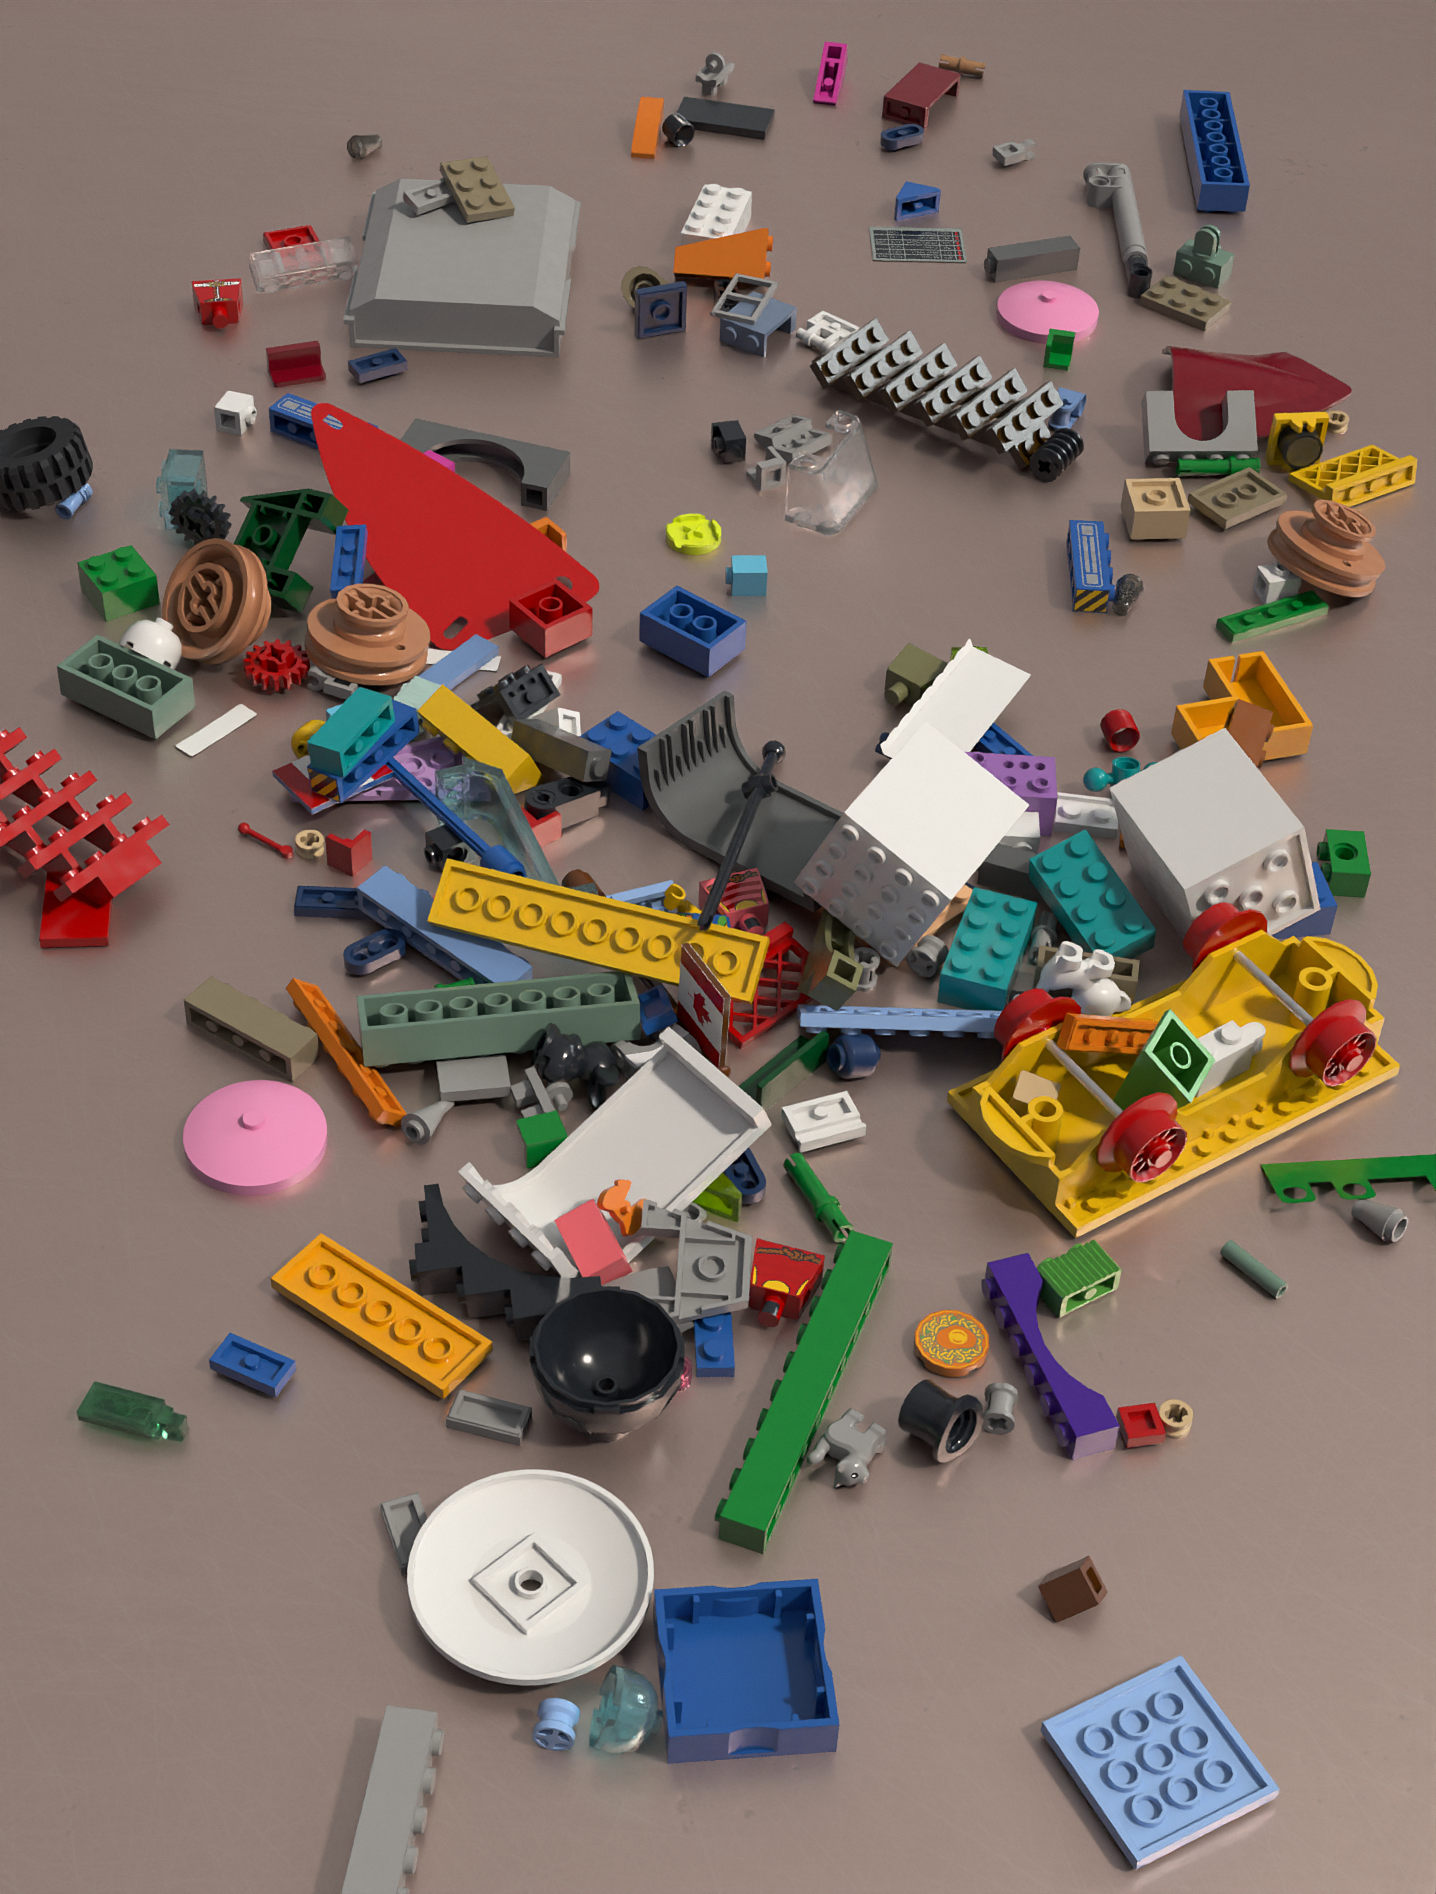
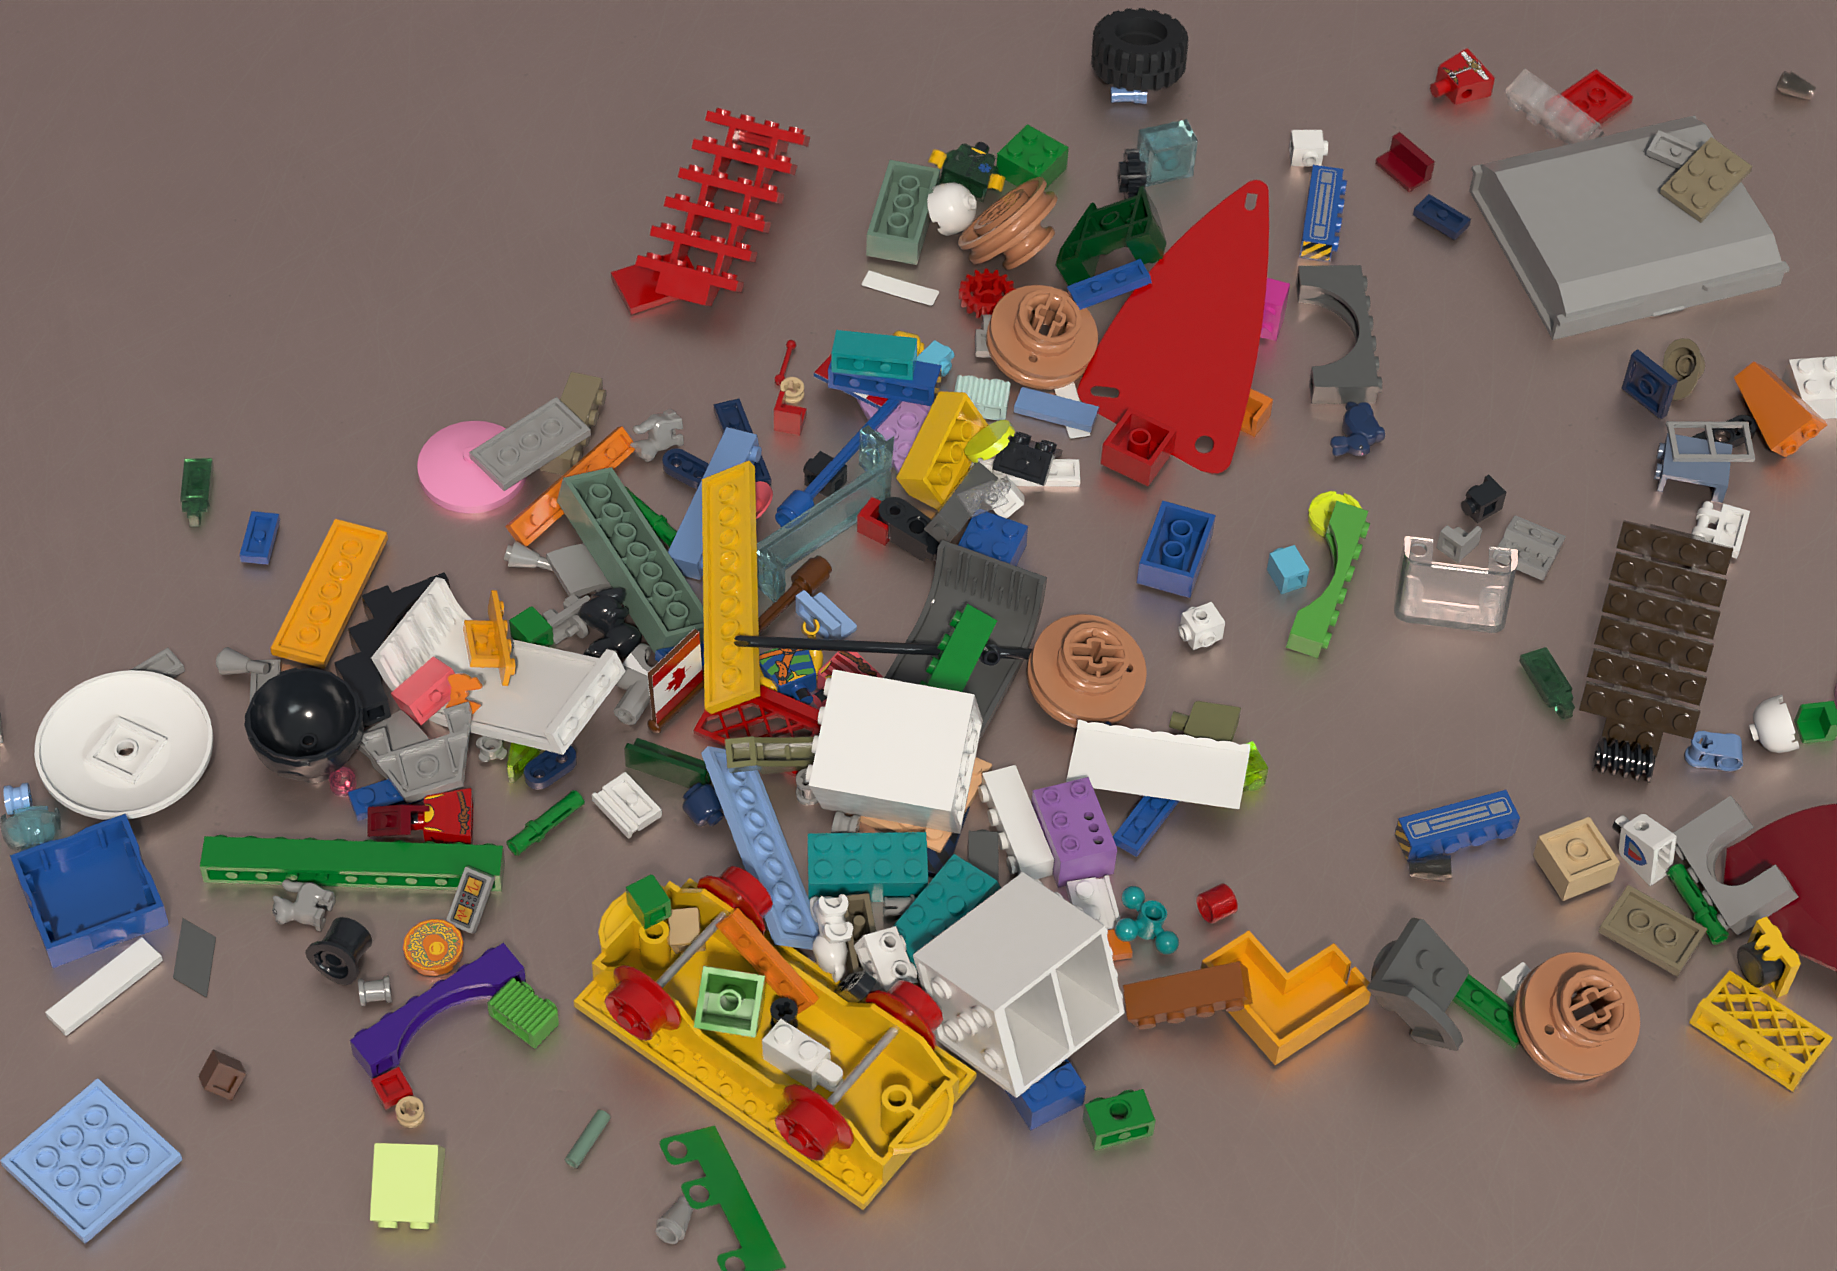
camera: 70 degrees right, 10 degrees up
none -> white tile [45,937,163,1036]
none -> dark grey sticker [173,918,216,997]
none -> light grey cone [216,647,269,675]
none -> dark red panel [367,805,430,837]
none -> yellowish green slope [370,1143,445,1229]
none -> tile [446,866,495,934]
none -> light orange bracket [463,590,515,686]
none -> light grey tile [469,397,591,491]
none -> green panel [626,874,671,930]
none -> light grey animal [630,409,684,462]
none -> black beam [833,970,877,1003]
none -> white brick [854,926,918,992]
none -> green brick [918,604,997,692]
none -> clear green torso [928,142,1005,202]
none -> clear hinge [956,478,1011,518]
none -> neon yellow tile [964,420,1015,463]
none -> nougat wheel [1027,614,1147,728]
none -> white brick [1178,602,1225,650]
none -> bright green arch [1286,501,1370,658]
none -> dark blue animal [1330,401,1385,456]
none -> dark grey piece [1366,918,1469,1051]
none -> clear green hinge [1519,647,1575,720]
none -> white torso [1612,814,1677,886]
none -> white cylinder [1749,694,1799,753]

